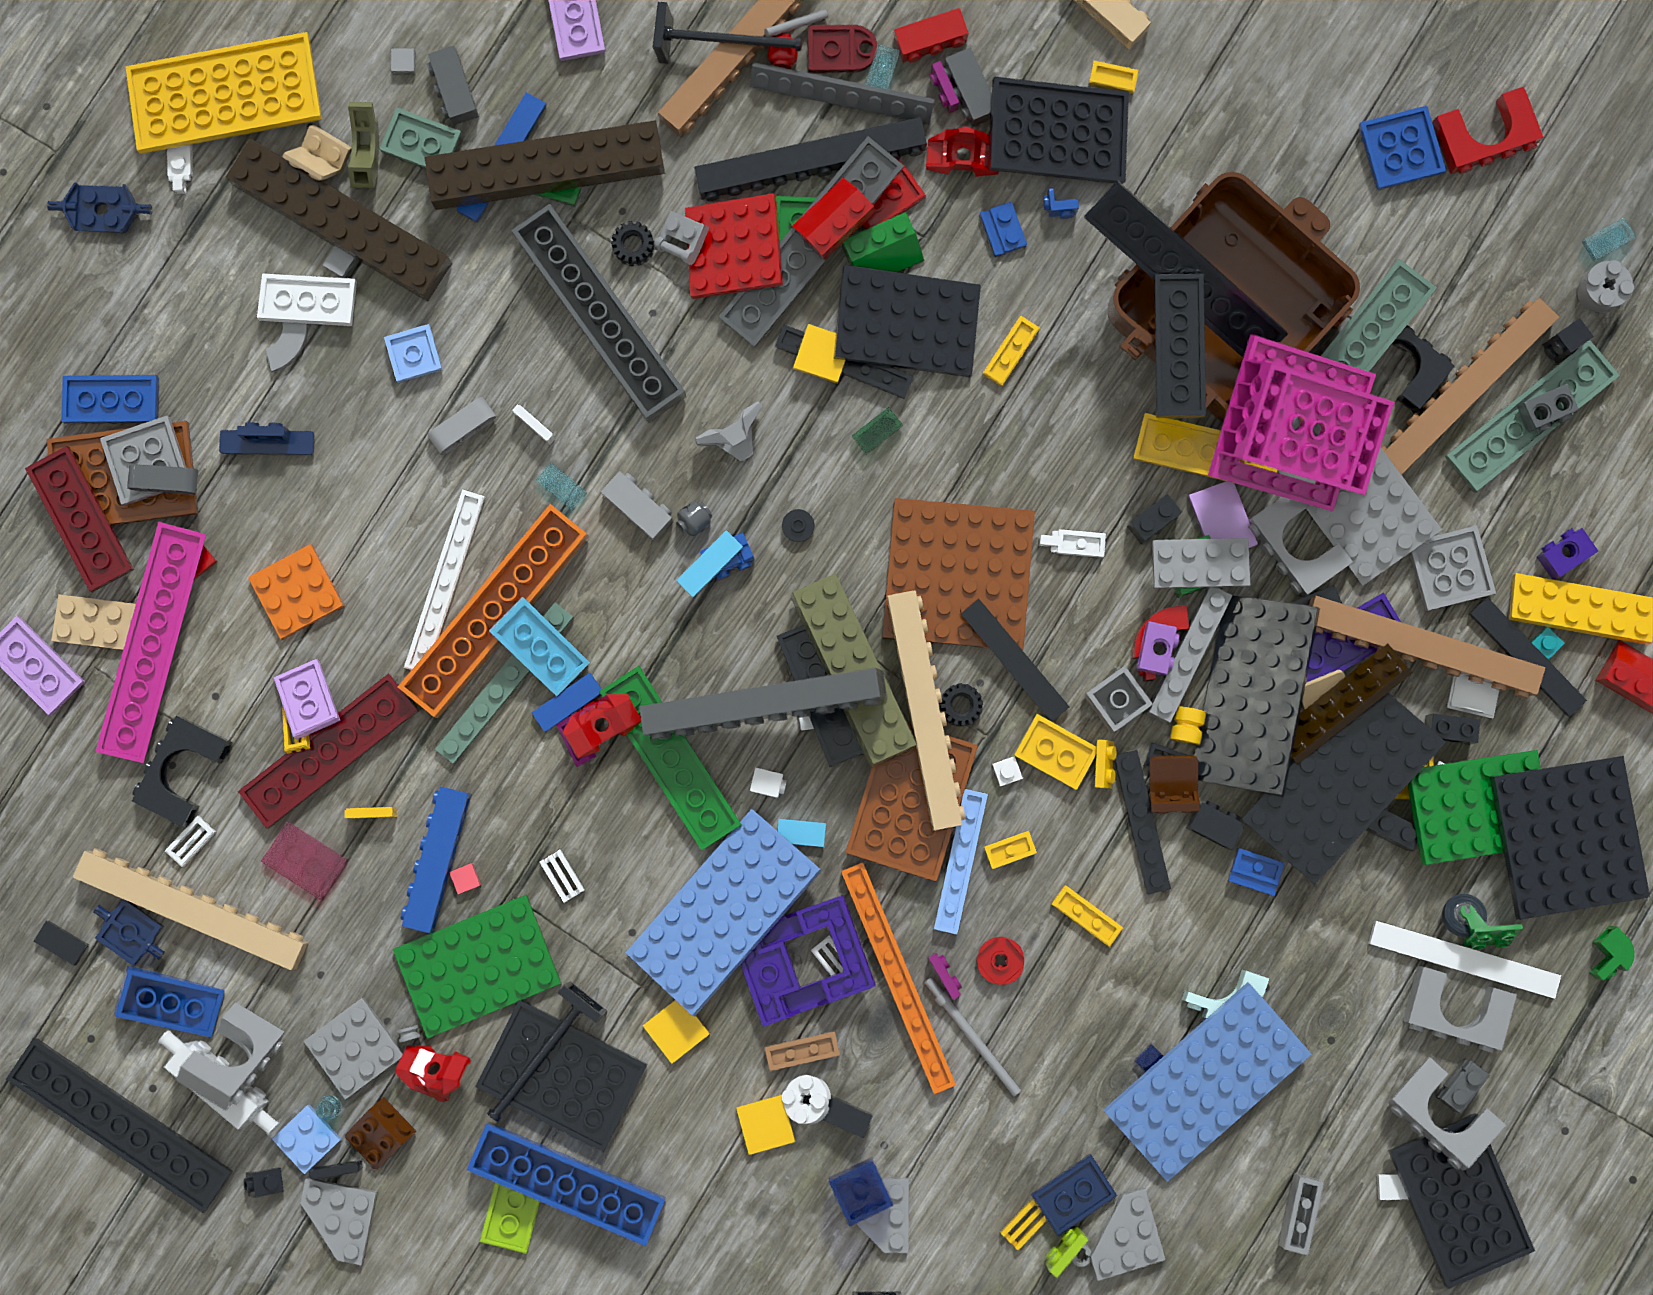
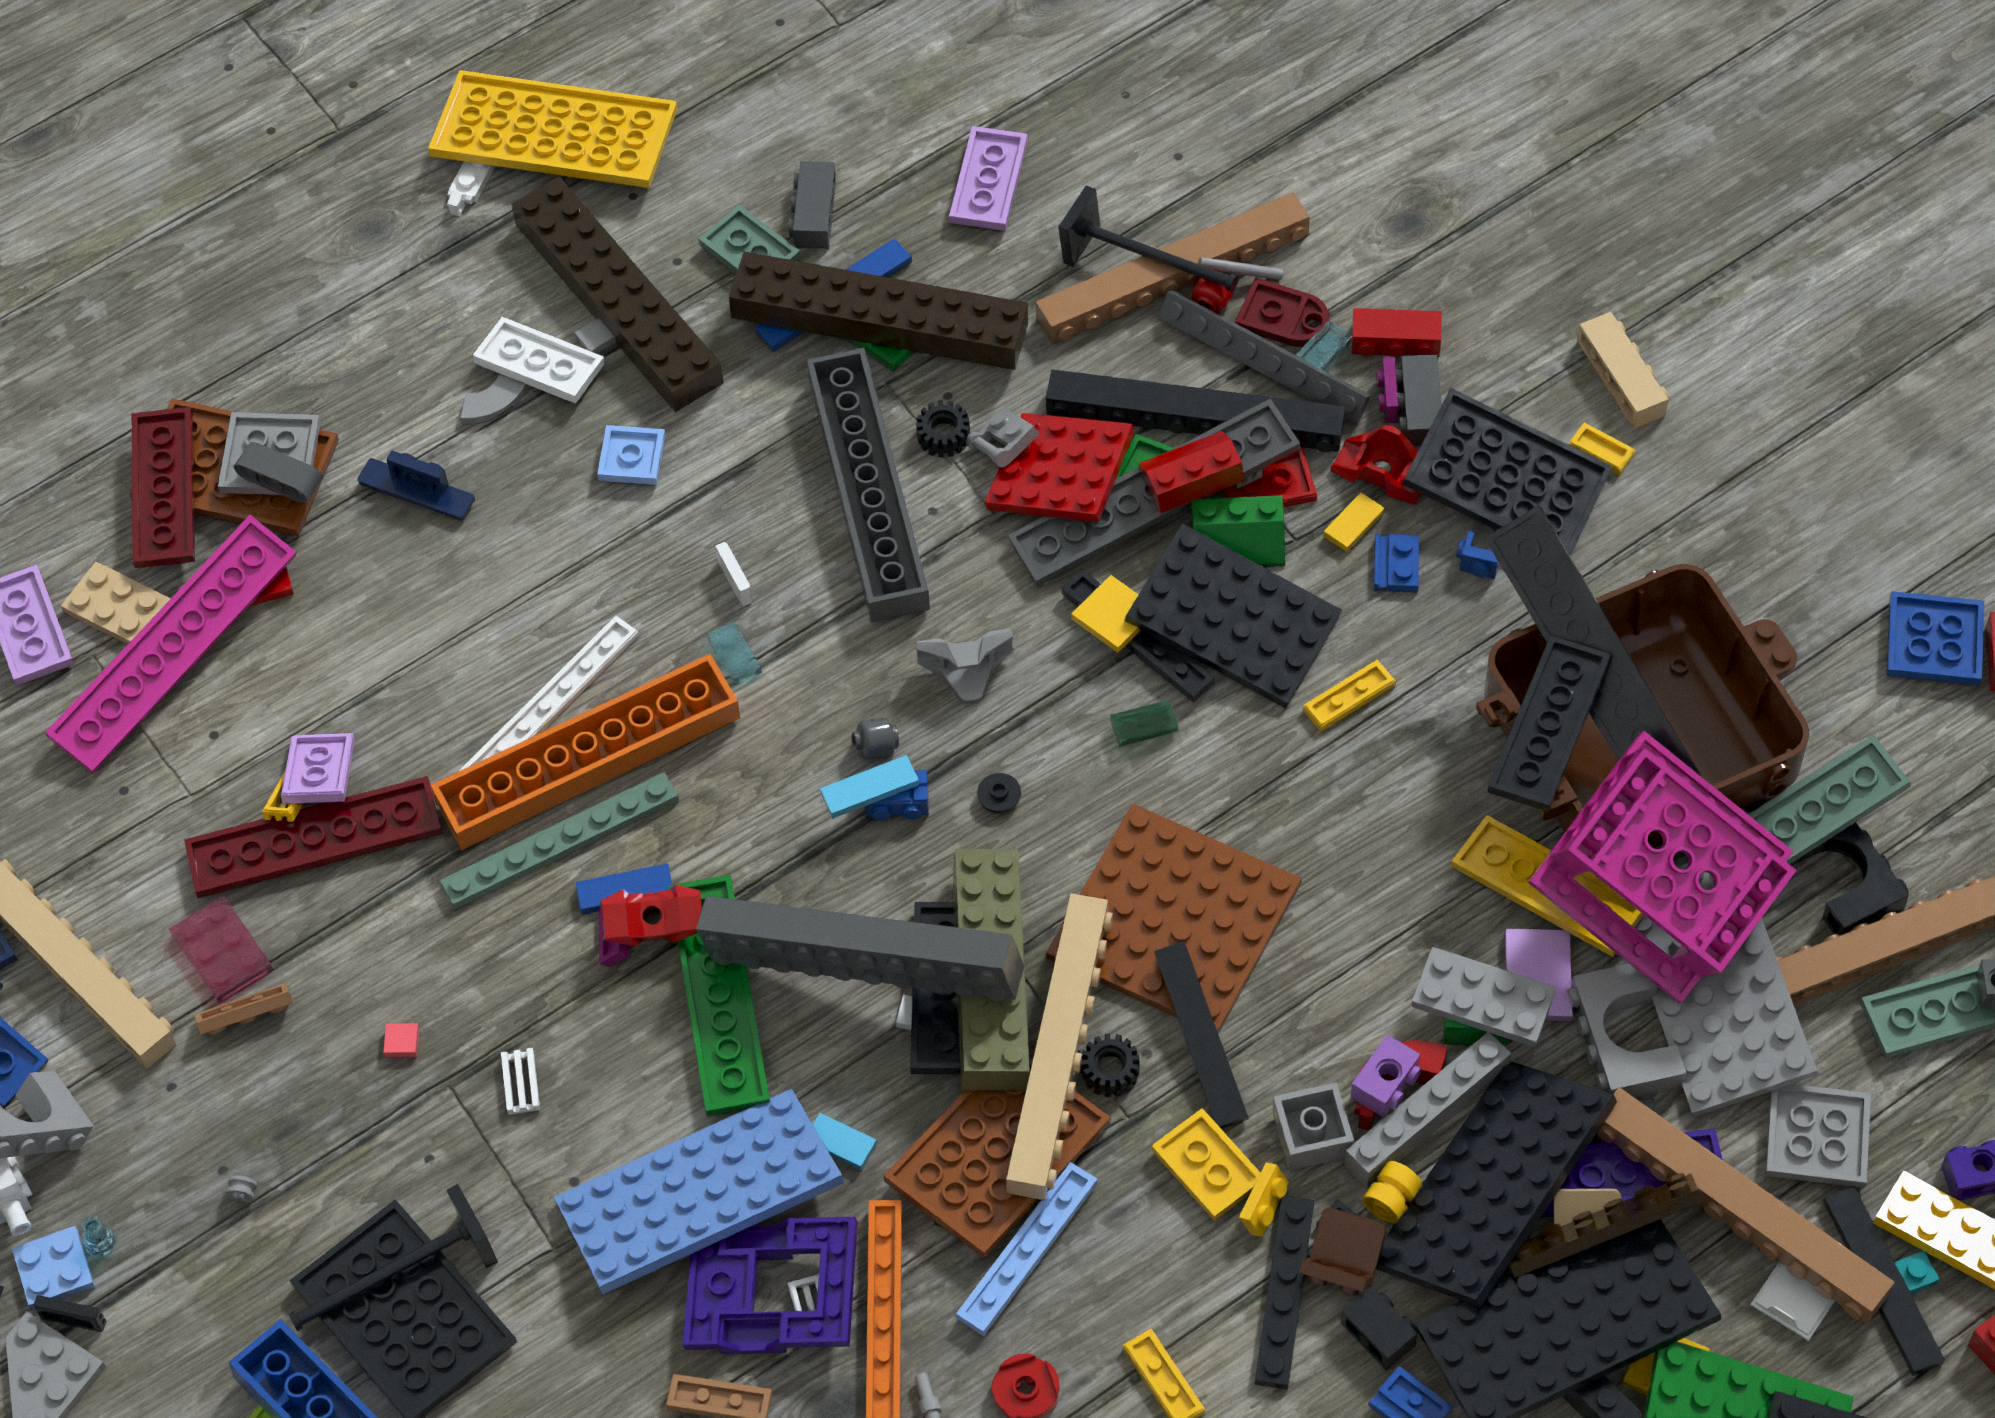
camera: 25 degrees right, 25 degrees down
dark blue plate [47,182,152,233] -> none
blue plate [61,375,159,424] -> none
black arch [132,716,233,827] -> none
white tile [165,816,216,867] -> none
orange plate [248,544,345,640] -> none
tan bracket [283,125,352,180] -> none
light grey plate [304,997,403,1099] -> none
yellow tile [345,807,397,819] -> none
reddish brown bracket [345,1097,417,1169] -> none
olive arch [348,102,379,188] -> none
light grey tile [391,49,416,74] -> none
green plate [393,895,562,1039] -> none
red piece [395,1045,471,1102] -> none
blue brick [400,786,472,933] -> none
light grey beam [428,397,497,455] -> none
medium azure plate [489,597,590,696] -> none
light grey brick [601,471,673,542] -> none
yellow tile [643,1000,710,1064] -> none
white brick [750,768,787,798] -> none
magenta plate [928,952,962,1000] -> none
yellow plate [984,831,1037,869] -> none
white plate [992,756,1023,786] -> none
white hinge [1039,529,1106,558] -> none
black brick [1127,494,1182,545] -> none
black brick [1425,713,1480,745] -> none
none -> medium nougat plate [195,983,293,1035]
none -> yellow tile [1323,492,1385,553]

